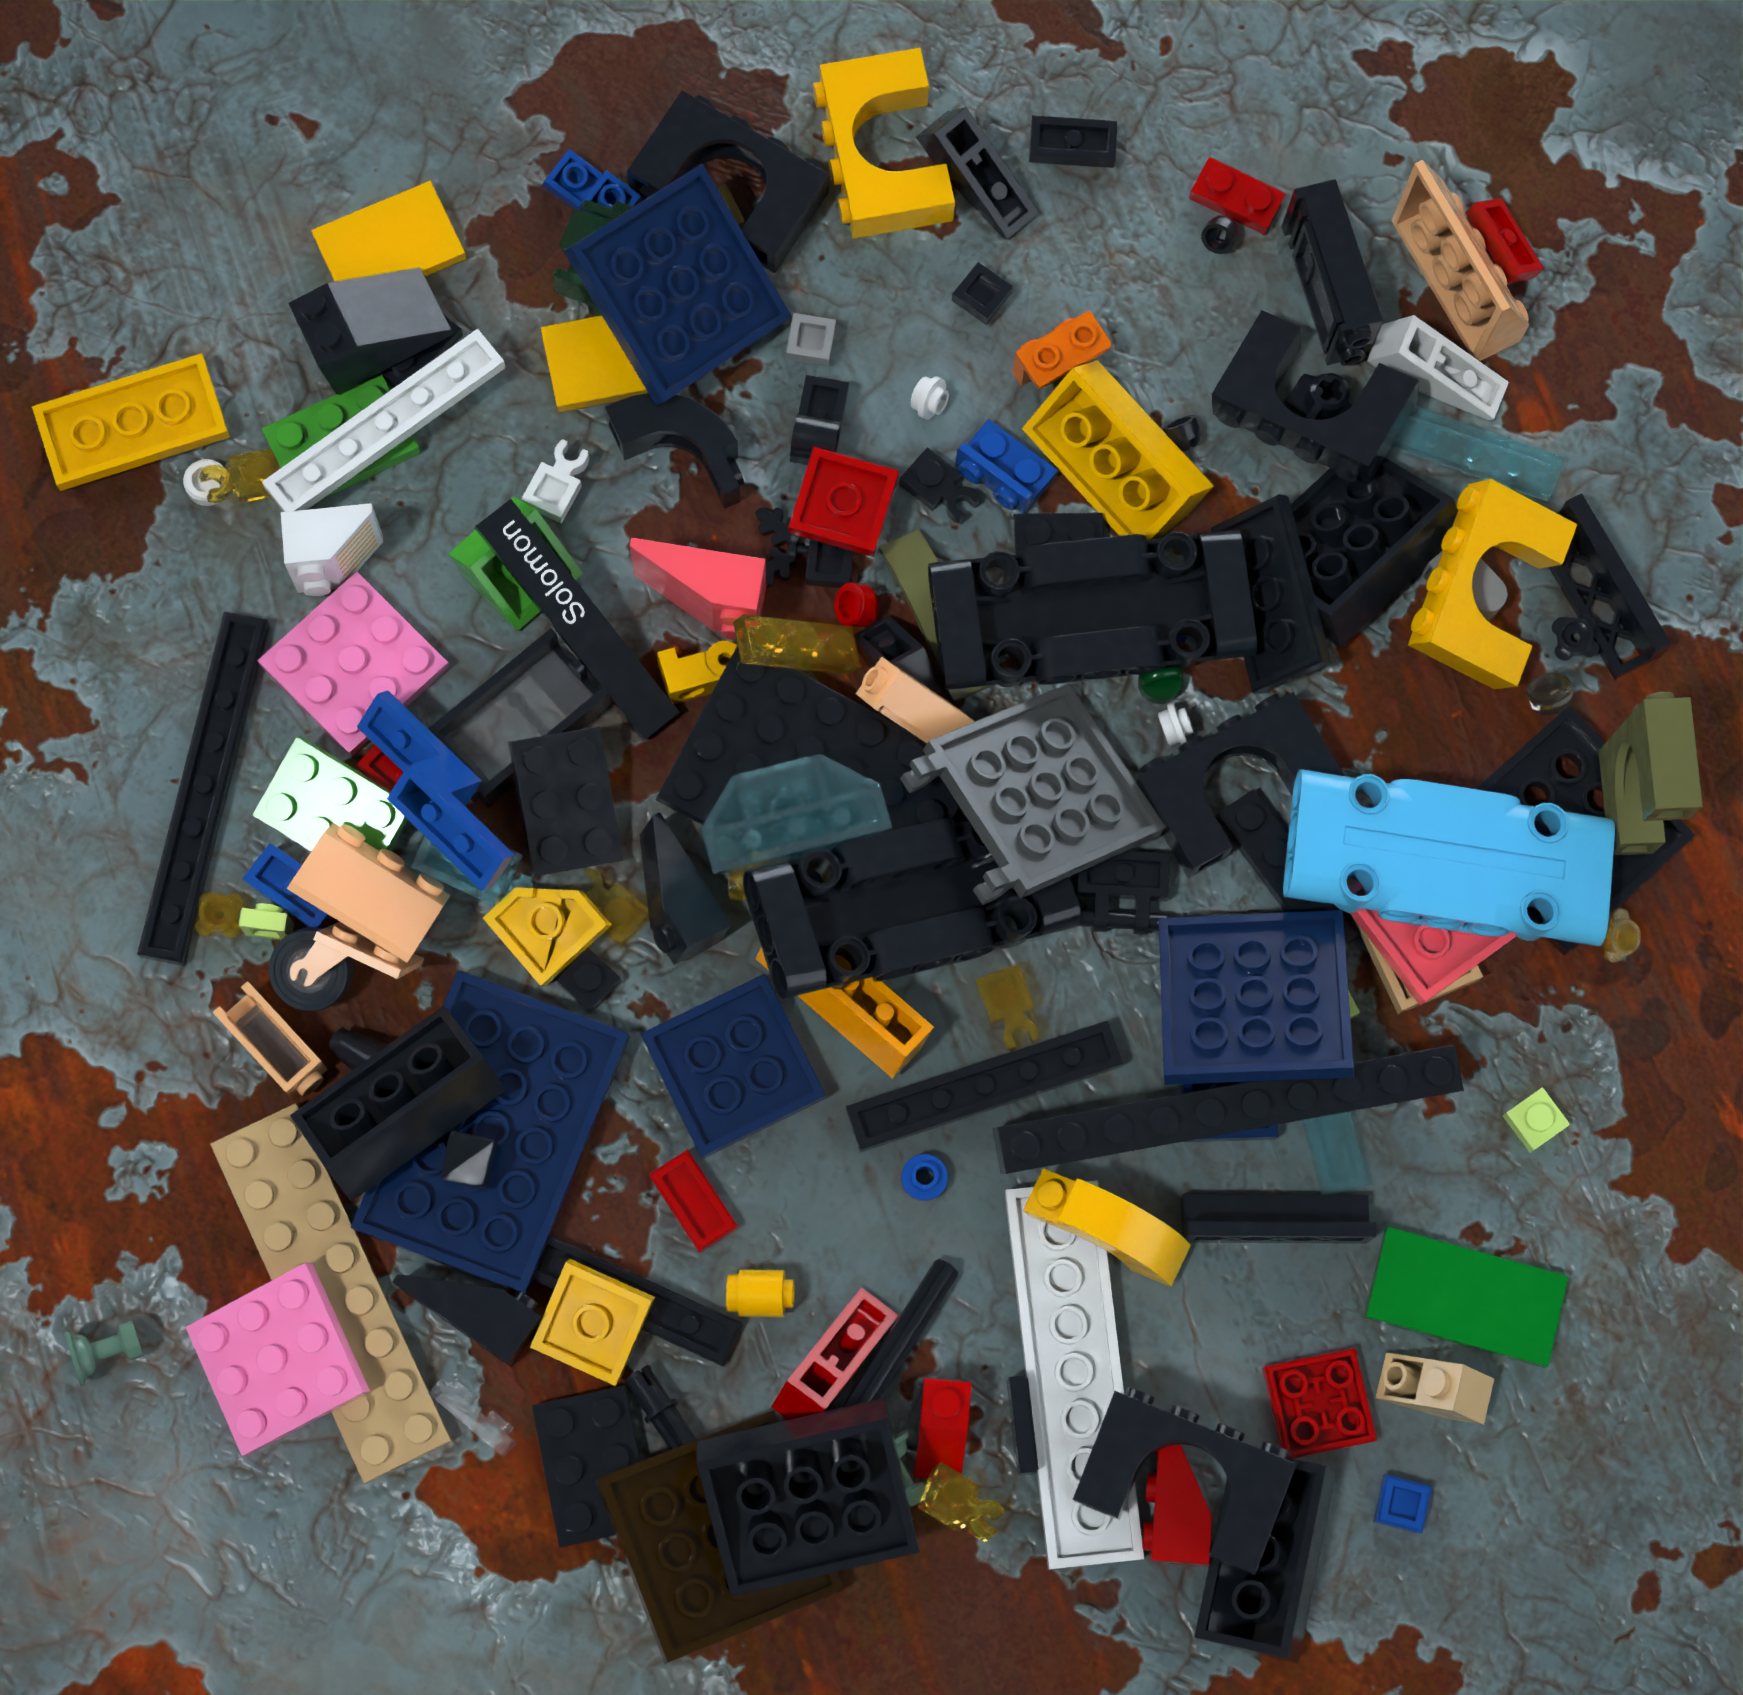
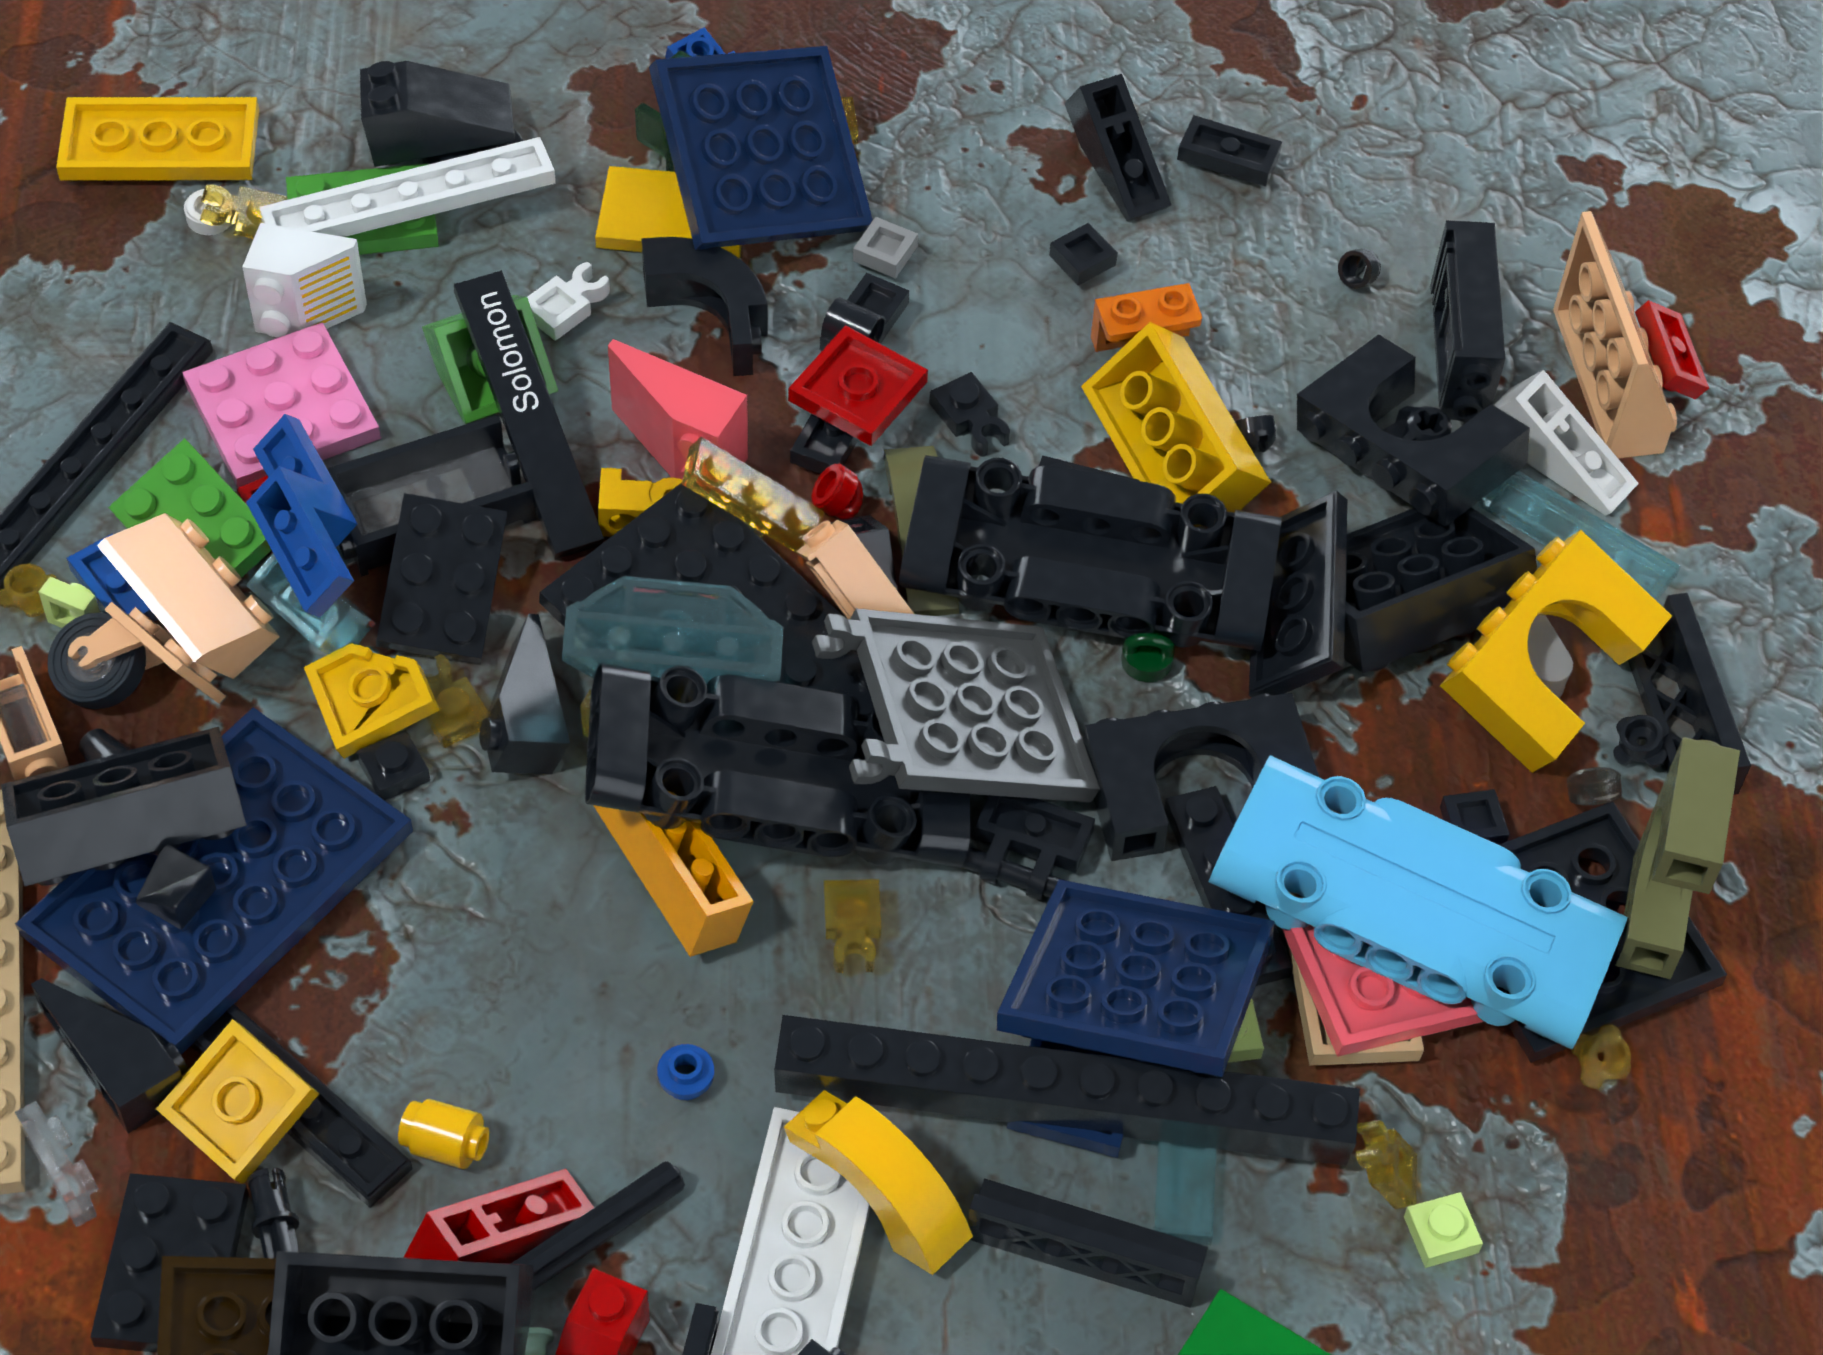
camera: 20 degrees right, 20 degrees down
yellow tile [311,180,466,282] -> none
black arch [627,90,829,273] -> none
dark blue plate [641,974,826,1159] -> none
red tile [649,1149,738,1254] -> none
black animal [756,508,809,588] -> none
yellow arch [813,48,955,239] -> none
black plate [846,1021,1123,1153] -> none
white plate [911,376,949,420] -> none
blue bracket [955,419,1058,514] -> none
white plate [1158,702,1194,746] -> none
red plate [1189,156,1286,235] -> none
none -> clear yellow plate [1356,1120,1417,1209]
none -> black plate [1440,789,1510,845]

